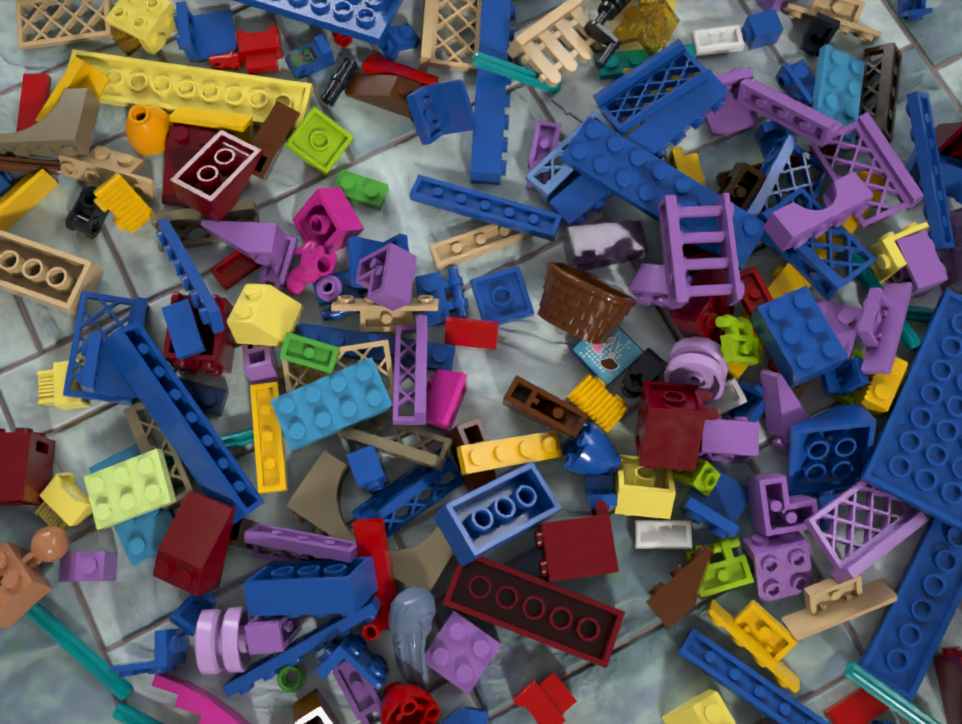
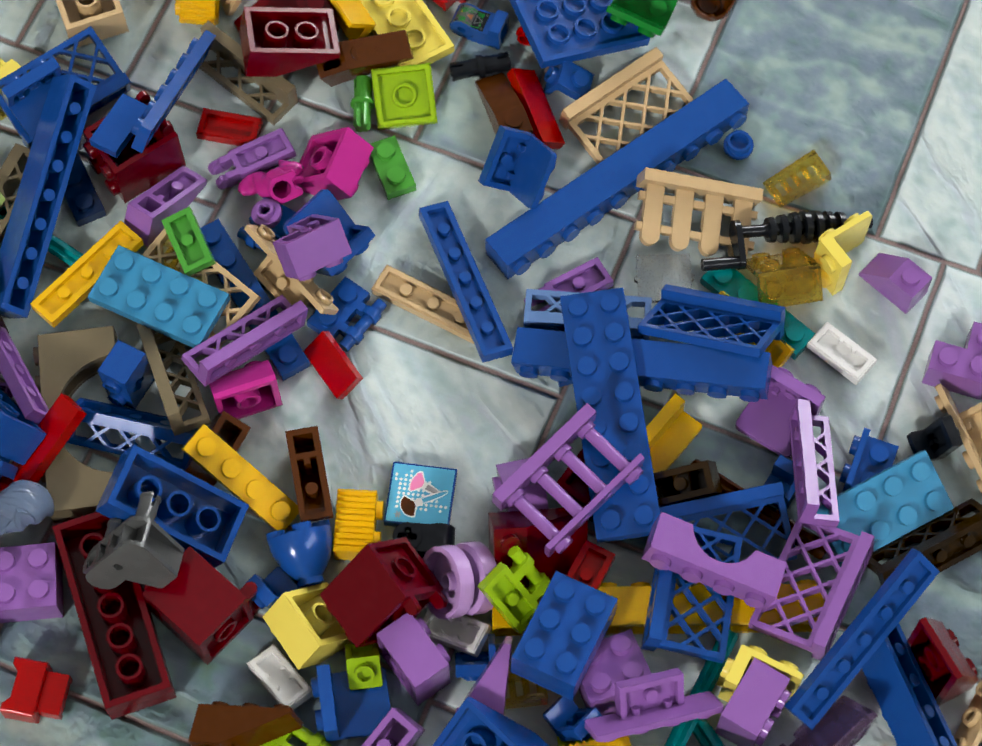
camera: 50 degrees right, 10 degrees down
medium lavender slope [201,220,285,265] -> none
light yellow slope [227,283,303,347] -> none
blue tile [470,266,534,326] -> none
teal axle [471,51,562,94] -> none
reddish brown piece [537,262,636,344] -> none
clear purple wedge [563,220,648,271] -> none
blue brick [741,9,784,50] -> none
none -> dark grey piece [83,491,185,589]
none -> bright green axle [351,75,374,133]

